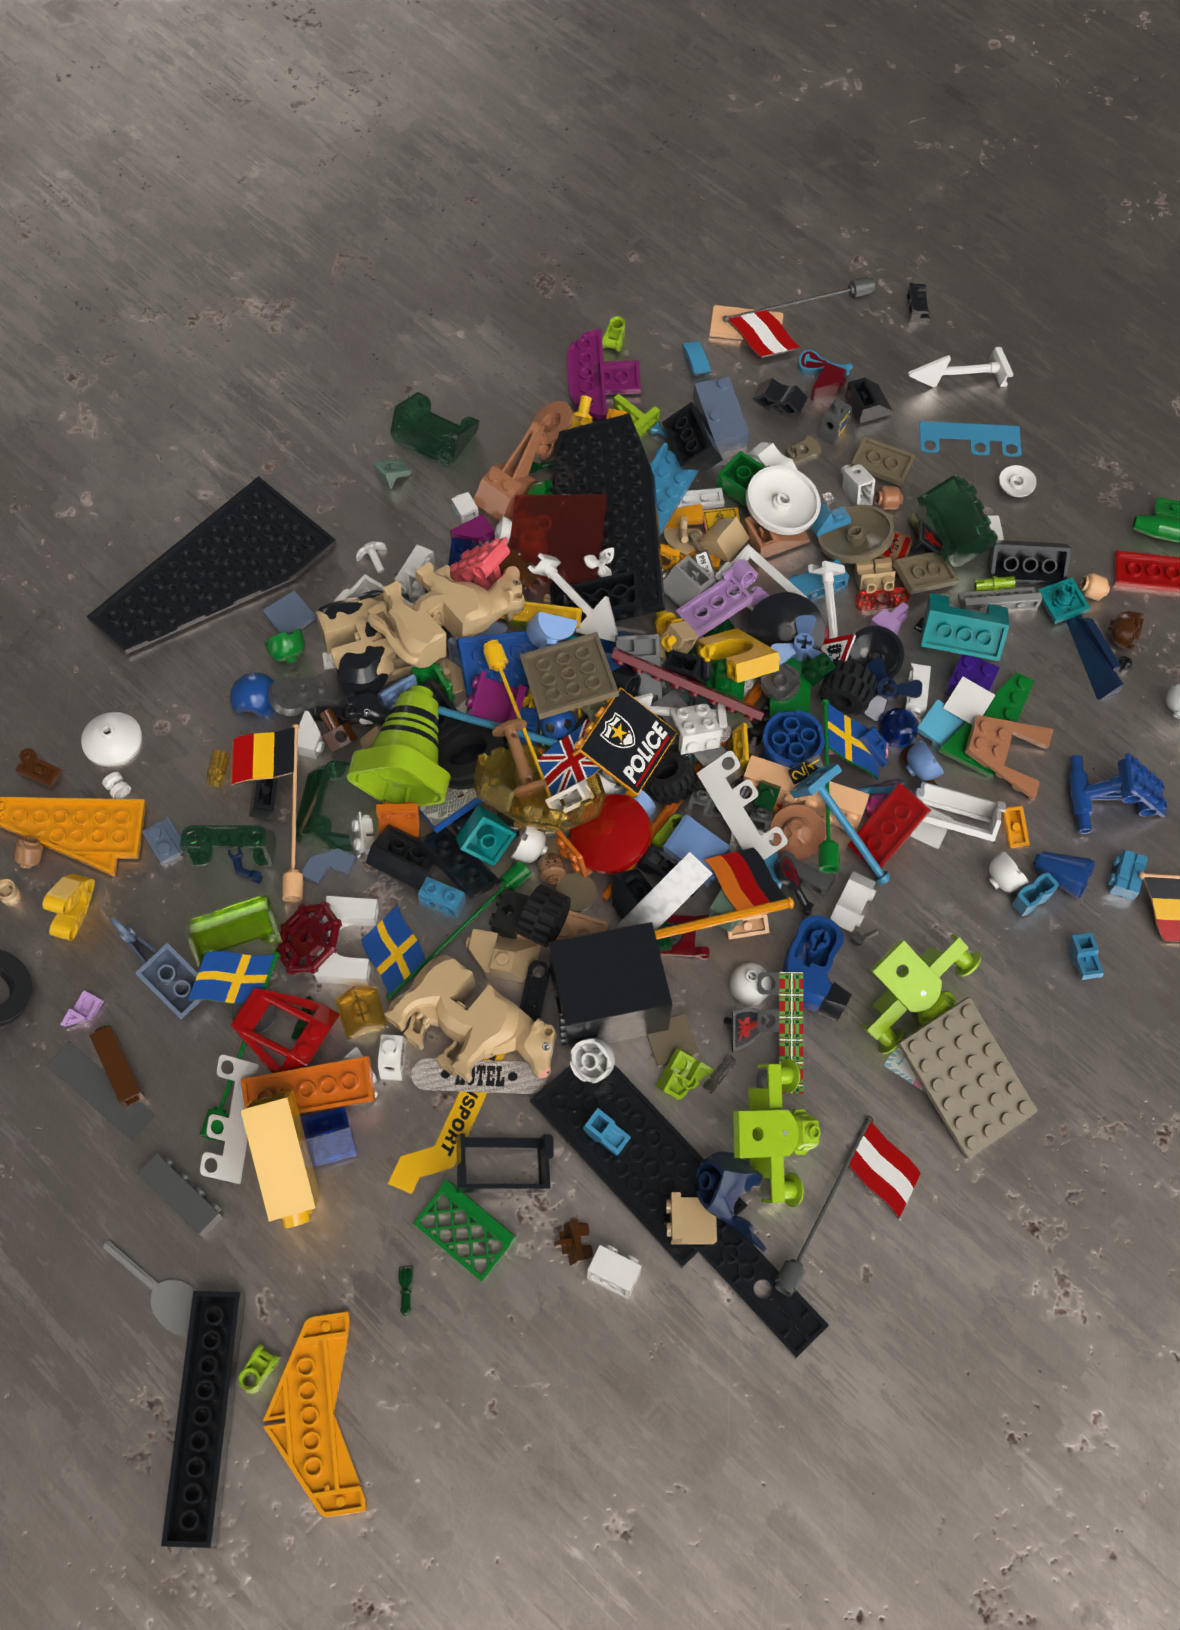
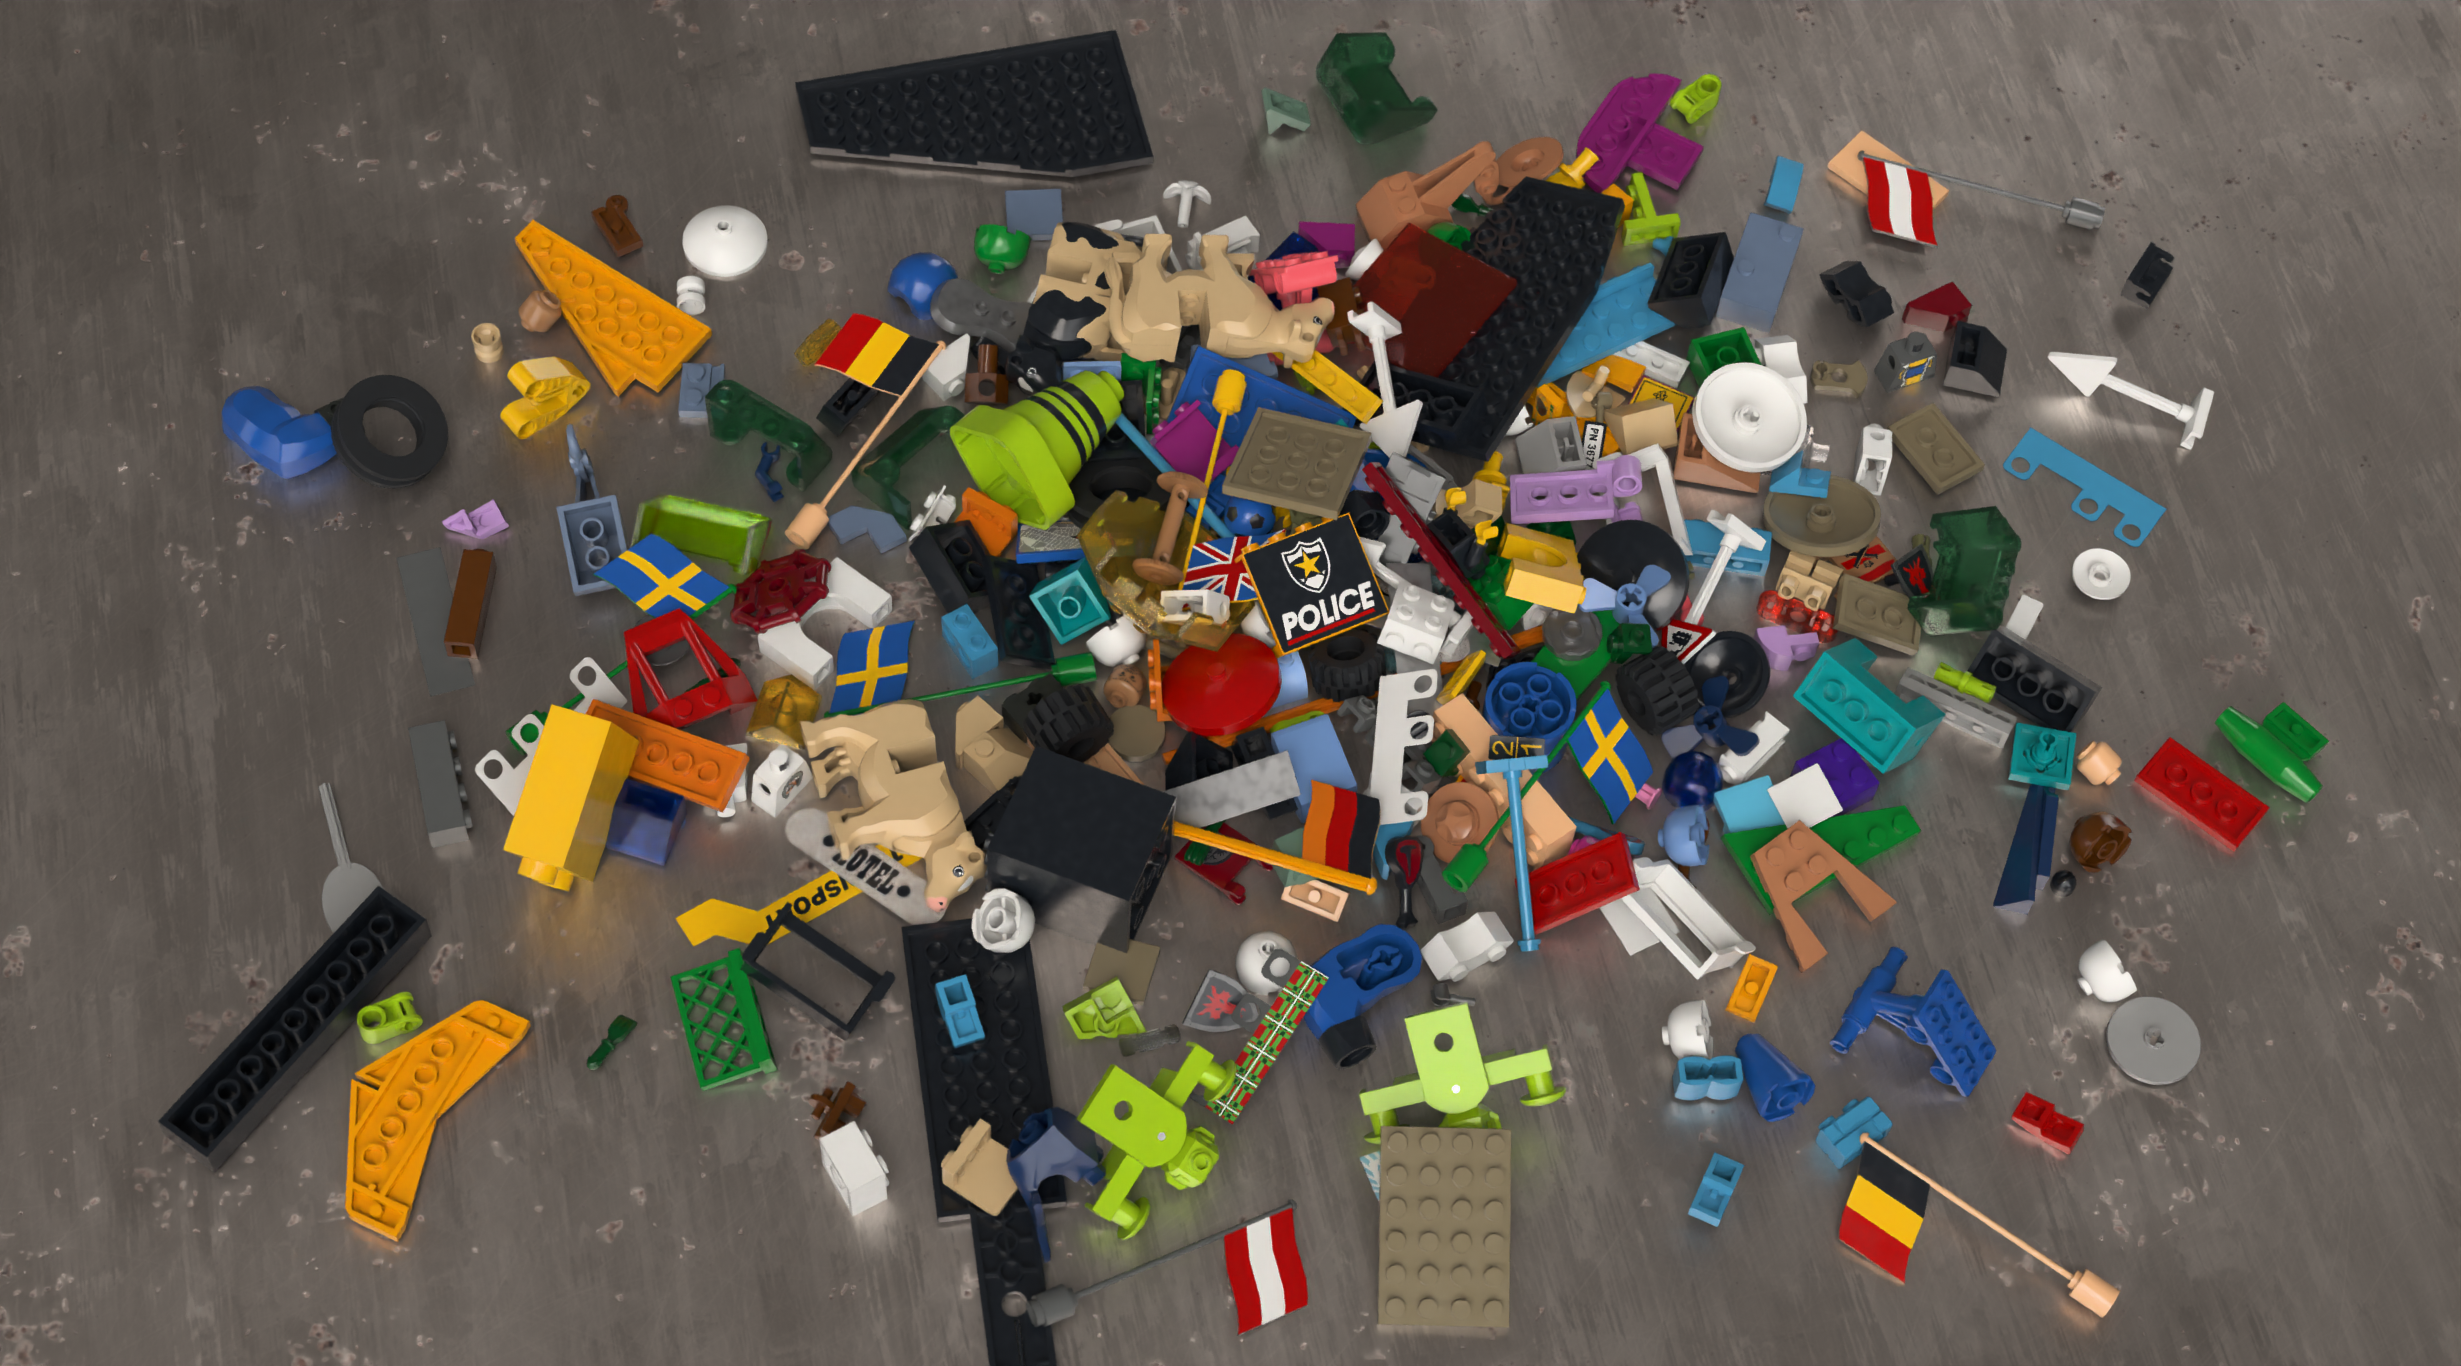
camera: 30 degrees right, 5 degrees down
white brick [451,492,479,525] -> none
light blue brick [526,612,577,649] -> none
white plant [584,548,614,577] -> none
dark azure piece [798,350,853,376] -> none
blue tile [859,726,888,768] -> none
nougat head [874,486,903,511] -> none

